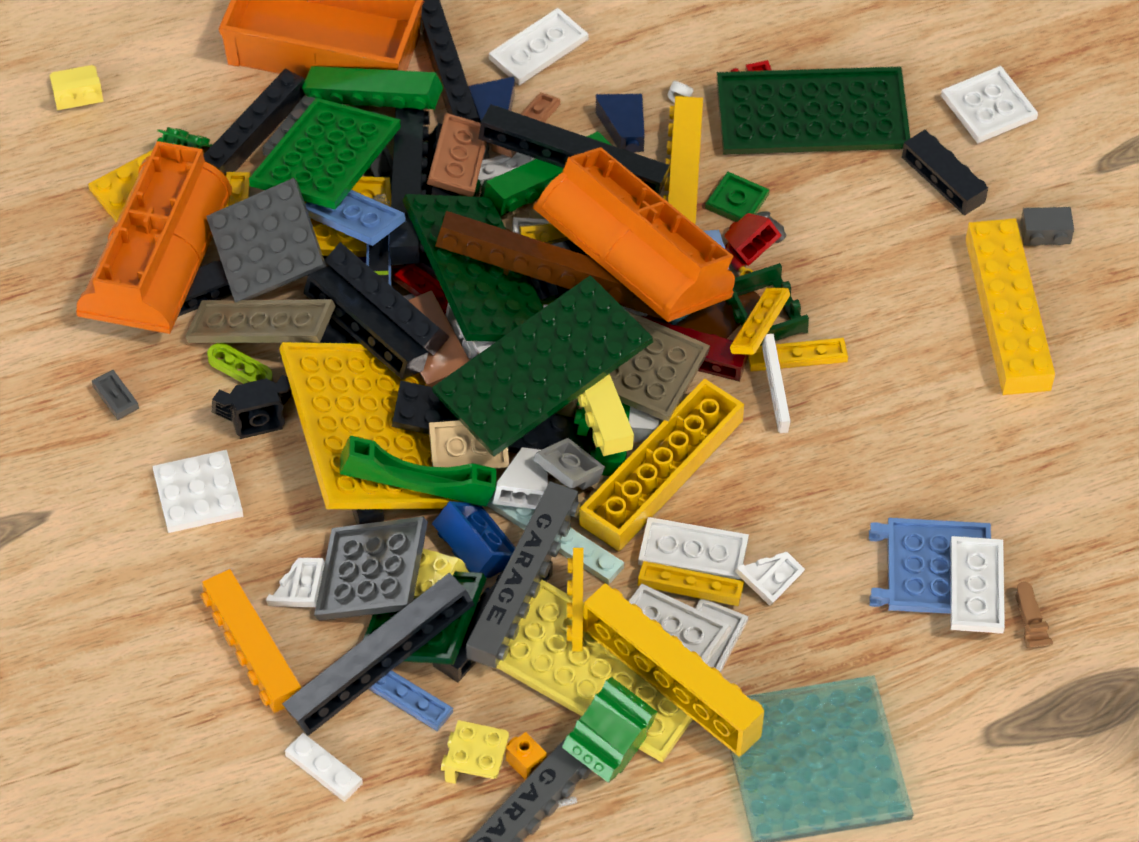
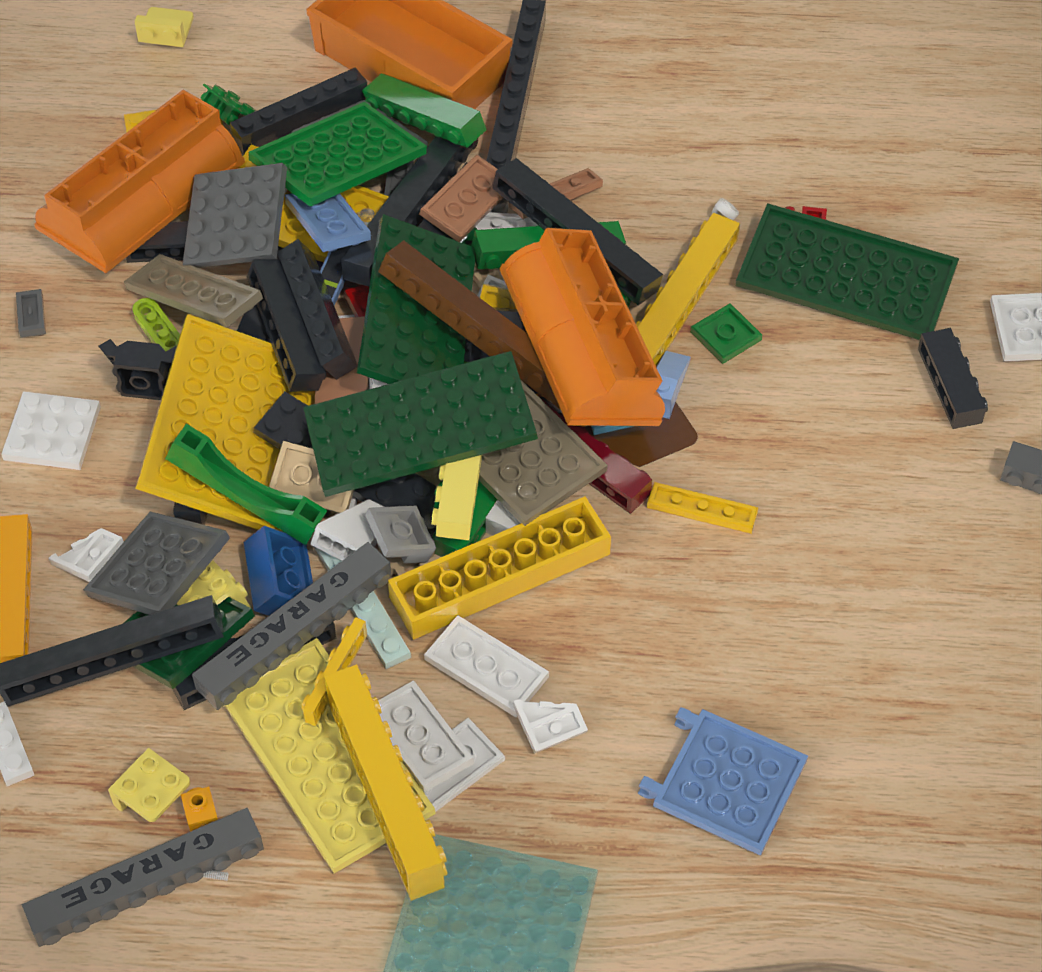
camera: 25 degrees right, 0 degrees up
medium blue tile [369,670,453,731] -> none
dark blue slope [468,77,515,123] -> none
white plate [489,8,588,85] -> none
green slope [562,677,657,783] -> none
dark blue slope [595,94,645,153] -> none
yellow plate [637,561,744,606] -> none
red torso [724,211,787,276] -> none
dark green window [725,263,809,346] -> none
yellow tile [730,288,790,355] -> none
white tile [762,334,790,433] -> none
white plate [950,536,1005,633] -> none
yellow brick [965,218,1055,395] -> none
medium nougat piece [1015,582,1053,648] -> none

